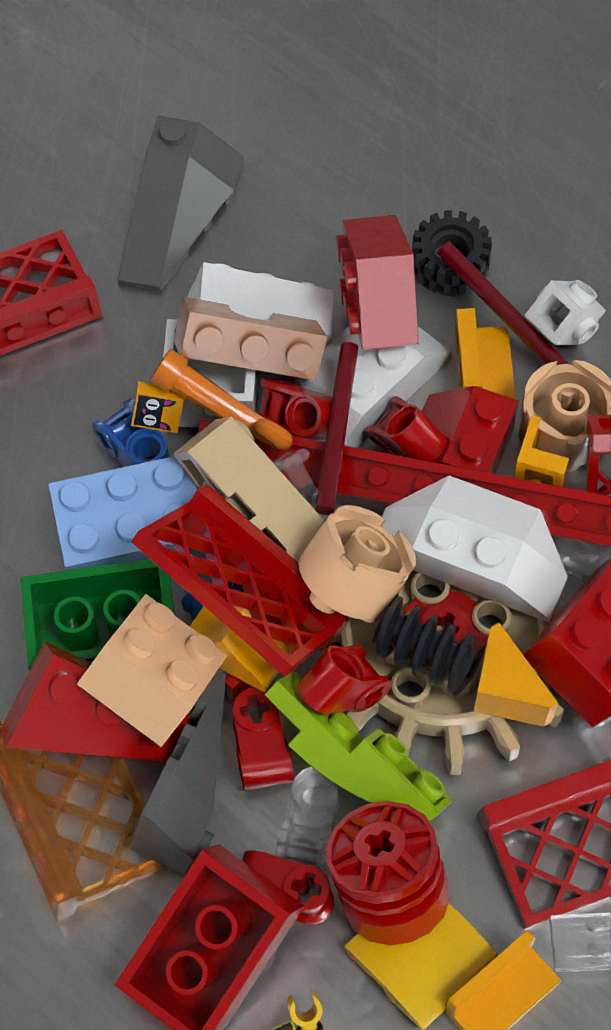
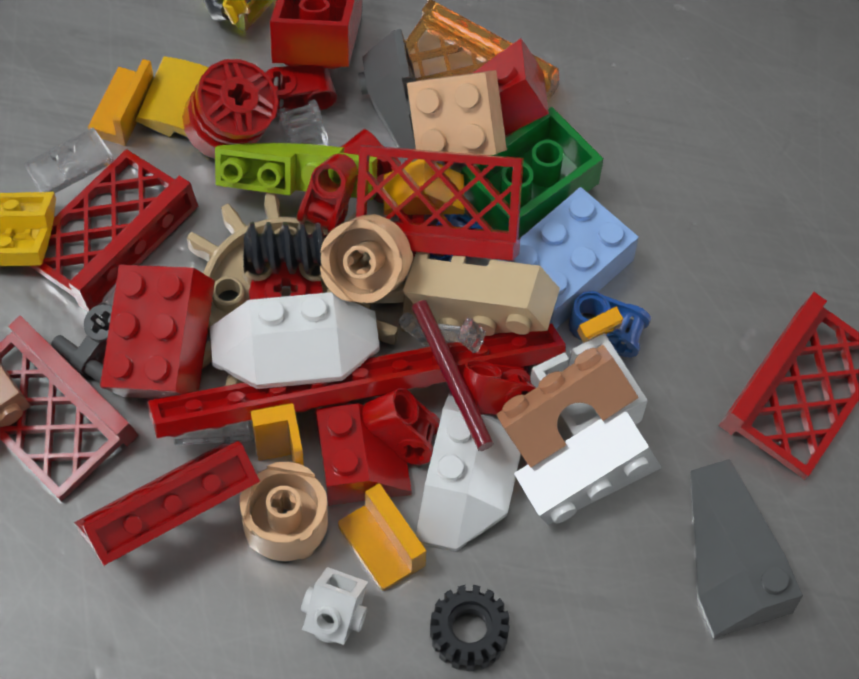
camera: 145 degrees right, 0 degrees up
orange plant [150,348,293,449] -> none
brick [336,215,419,350] -> none
dark red bar [437,241,570,365] -> none
light orange slope [473,623,558,727] -> none

